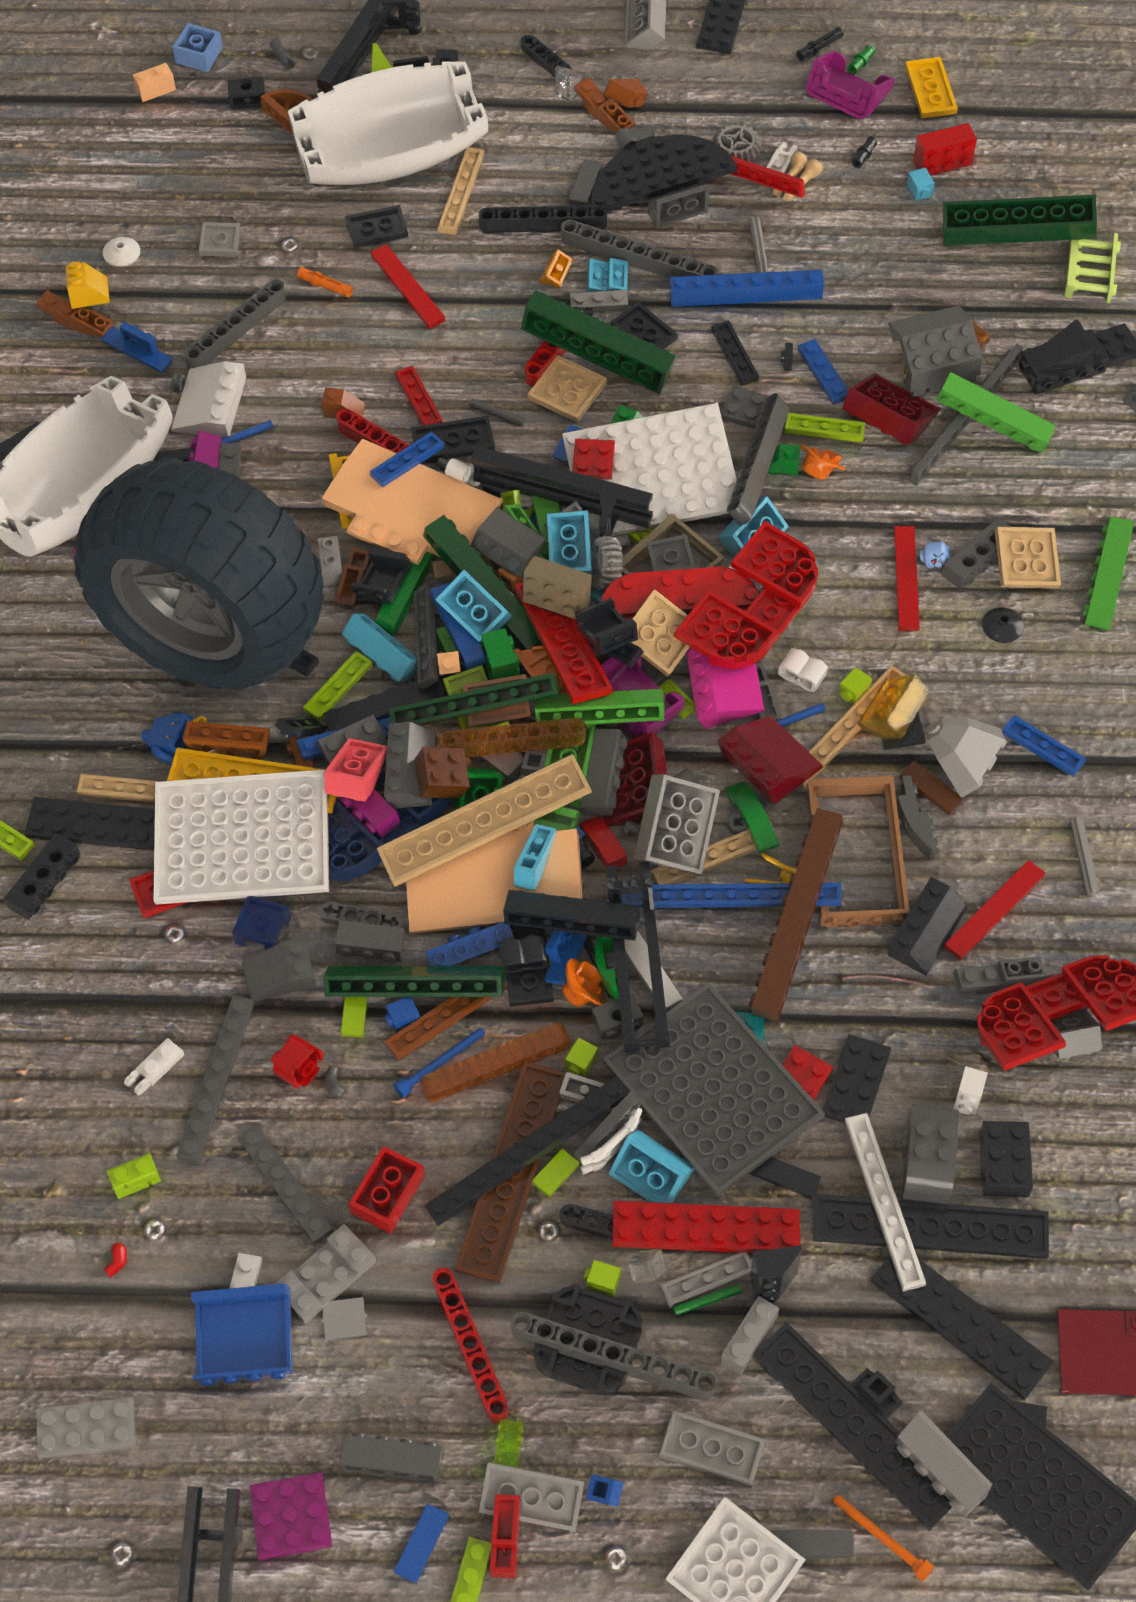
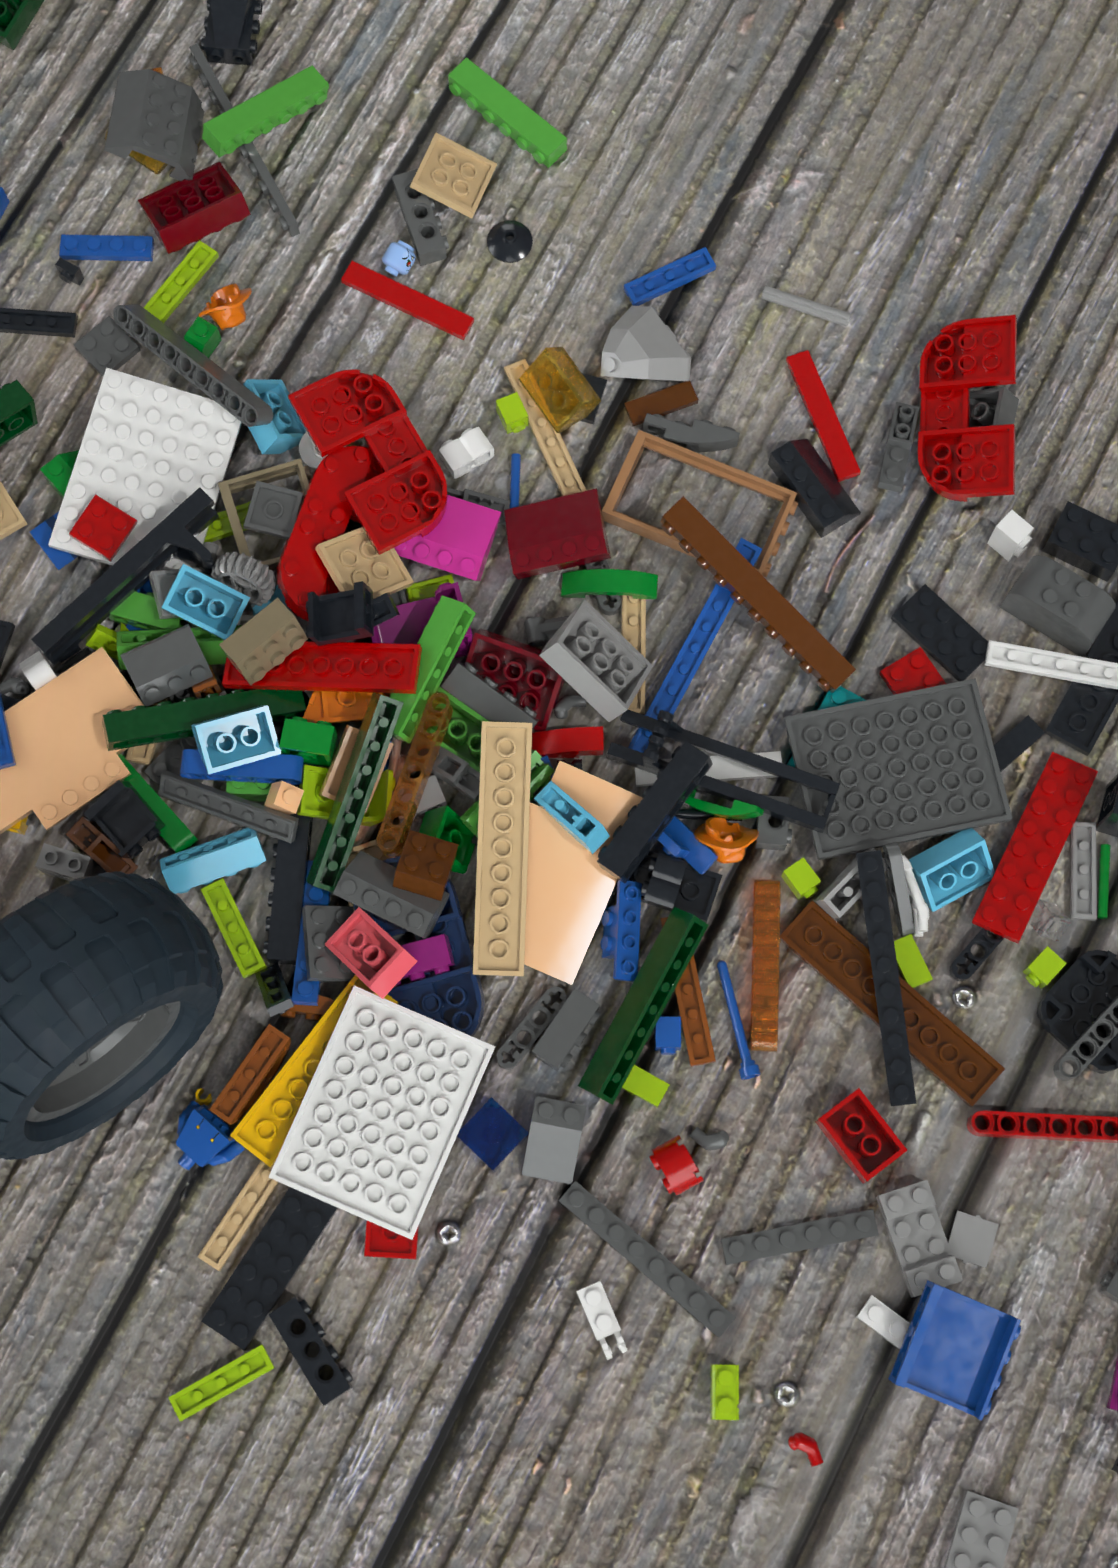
camera: 65 degrees left, 15 degrees up
yellow plant [744,853,797,883] -> none

